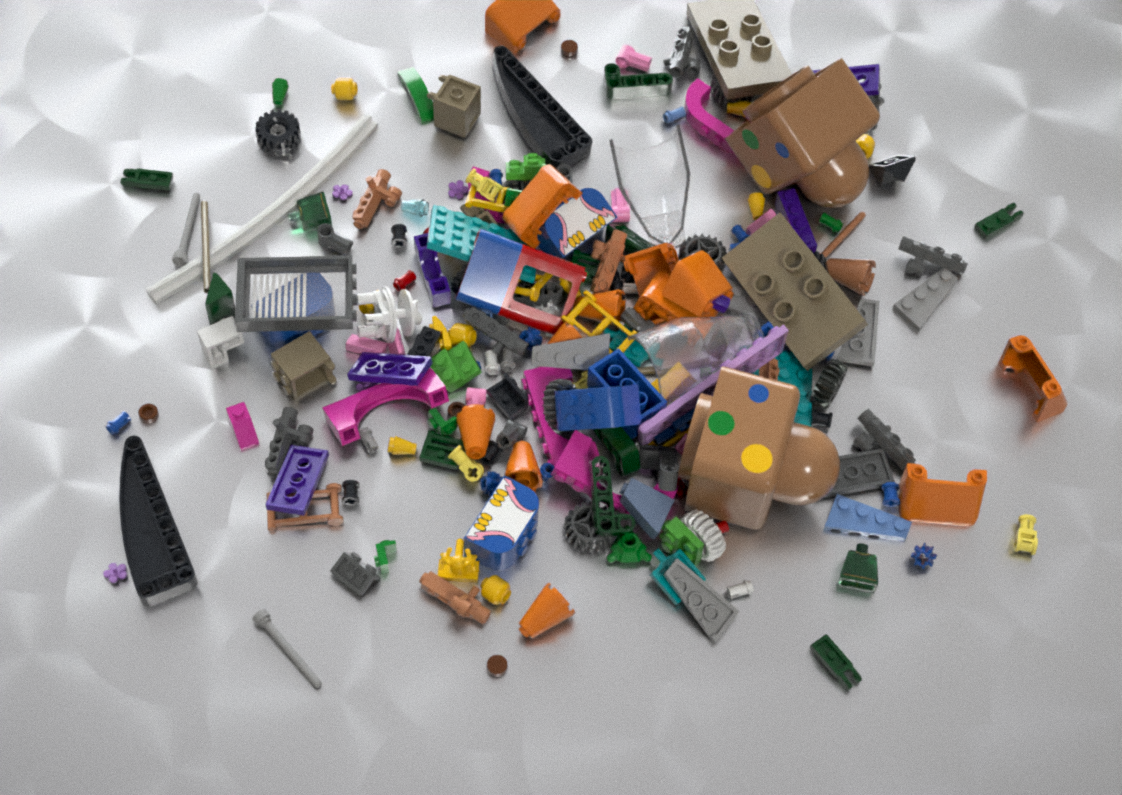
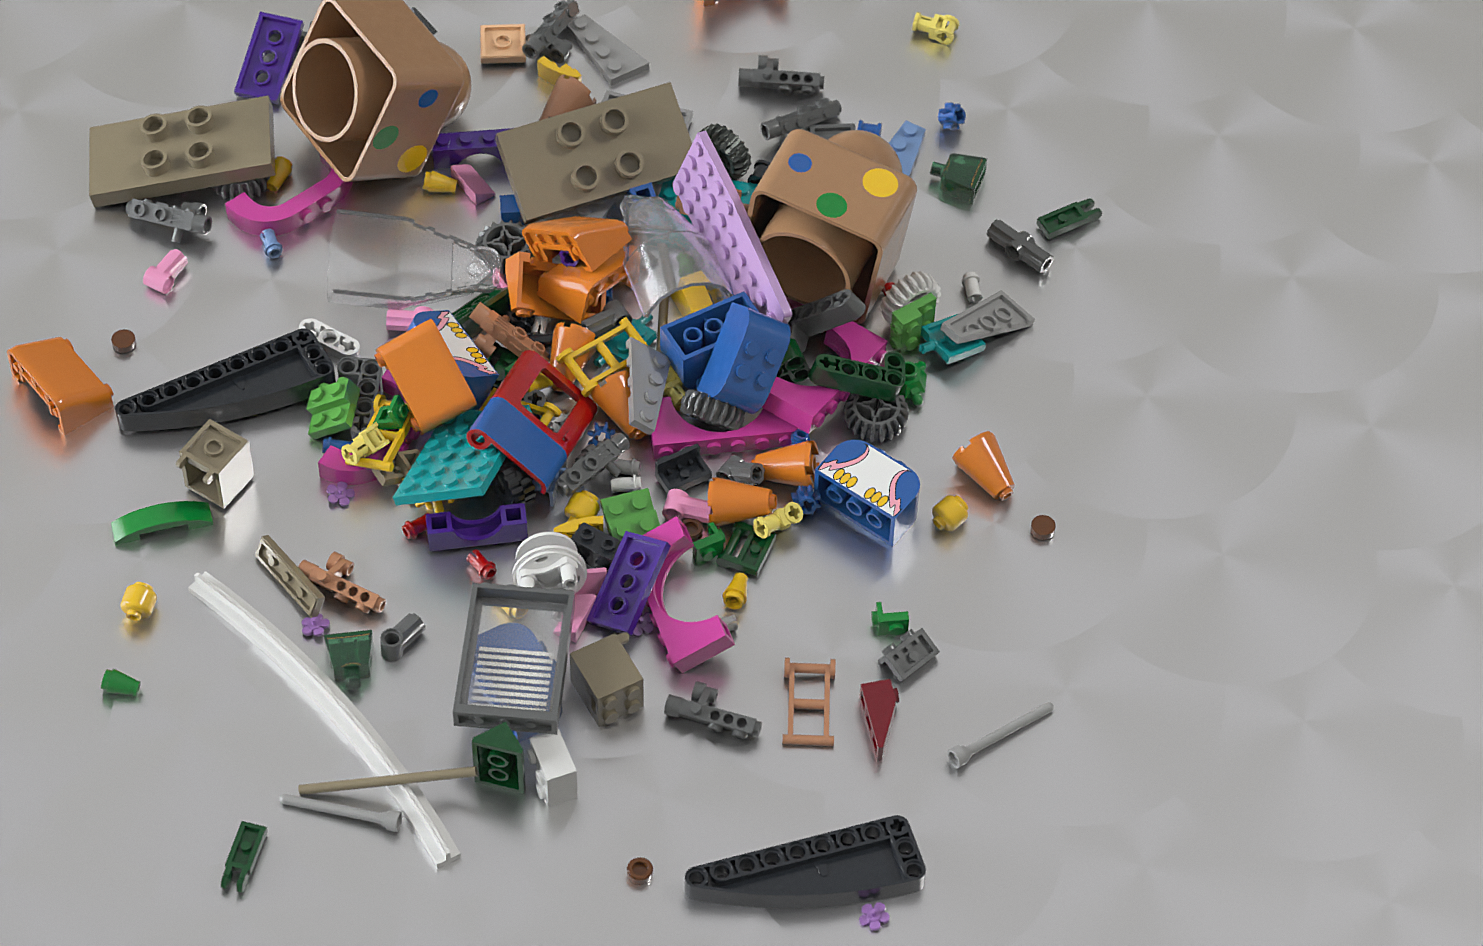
camera: 80 degrees left, 5 degrees down
blue pin [105,411,131,435] -> none
dark pink slope [226,402,259,451] -> none
black bush [255,109,301,155] -> none
dark purple plate [265,445,329,516] -> none
black bush [342,480,360,506] -> none
black bush [391,224,407,248] -> none
clear light blue cone [401,199,429,217] -> none
nougat piece [419,571,492,625] -> none
yellow piece [438,538,479,583] -> none
dark green beam [603,63,673,99] -> none
sand blue slope [619,478,674,539] -> none
blue pin [731,224,750,243] -> none
nougat piece [819,211,866,258] -> none
green pin [819,213,843,233] -> none
orange windscreen [898,463,987,526] -> none
none -> dark tan tile [255,535,325,618]
none -> white beam [299,318,361,359]
none -> light nougat plate [480,24,526,64]
none -> yellow slope [537,56,582,86]
none -> dark grey piece [738,55,825,95]
none -> dark red slope [859,679,899,762]
none -> dark grey piece [987,219,1054,273]

